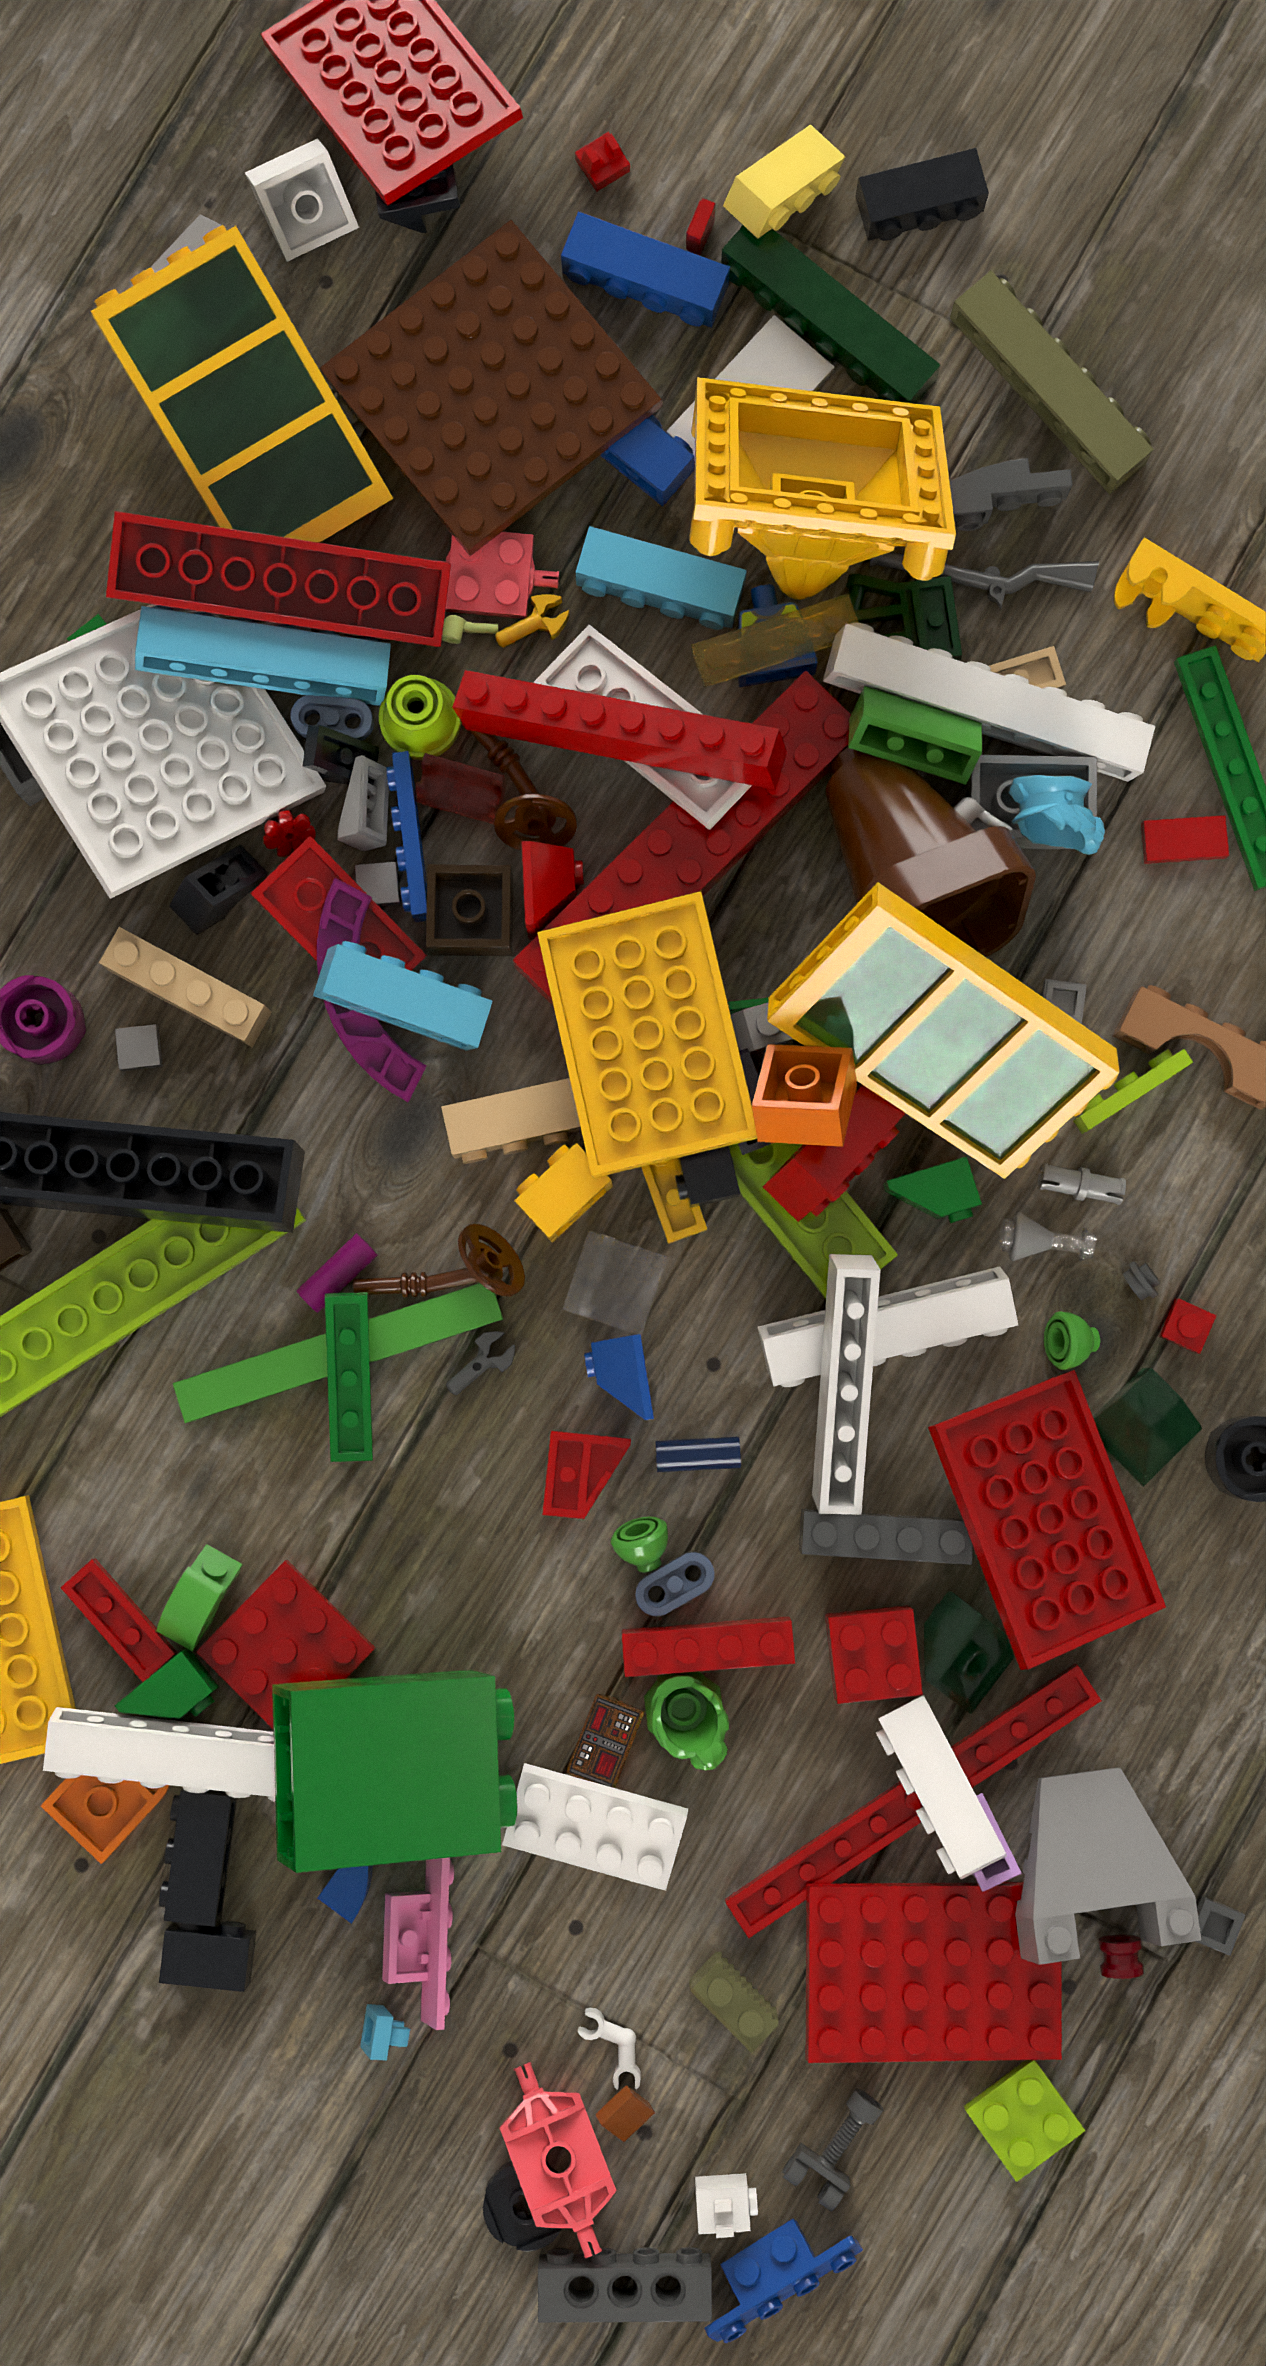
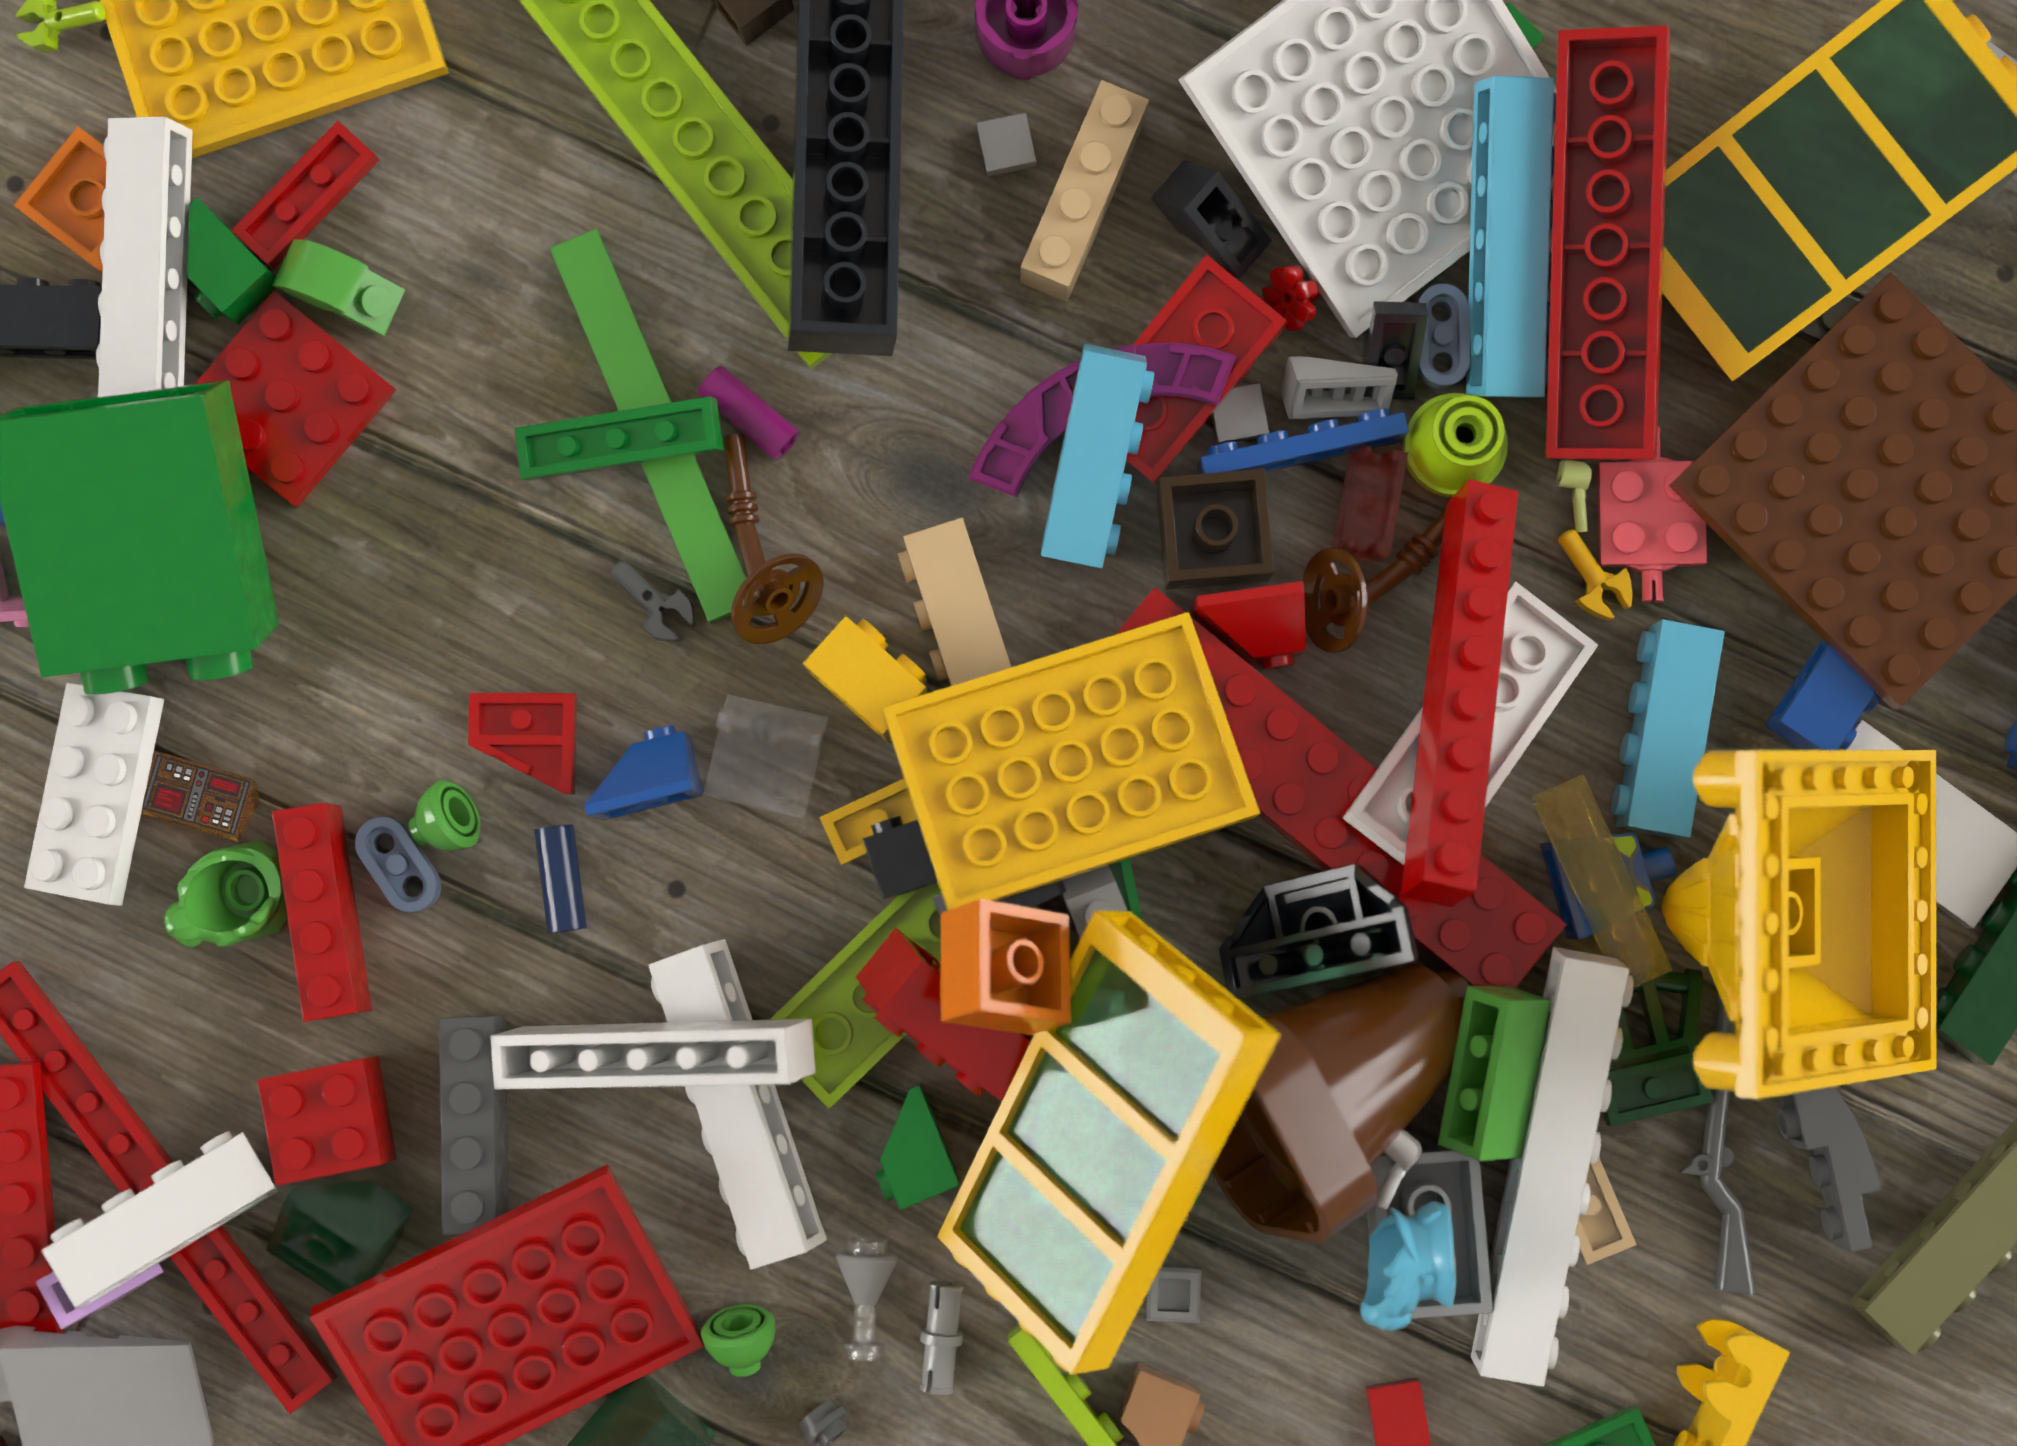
camera: 80 degrees right, 0 degrees up
none -> black wedge [1219,864,1419,1000]

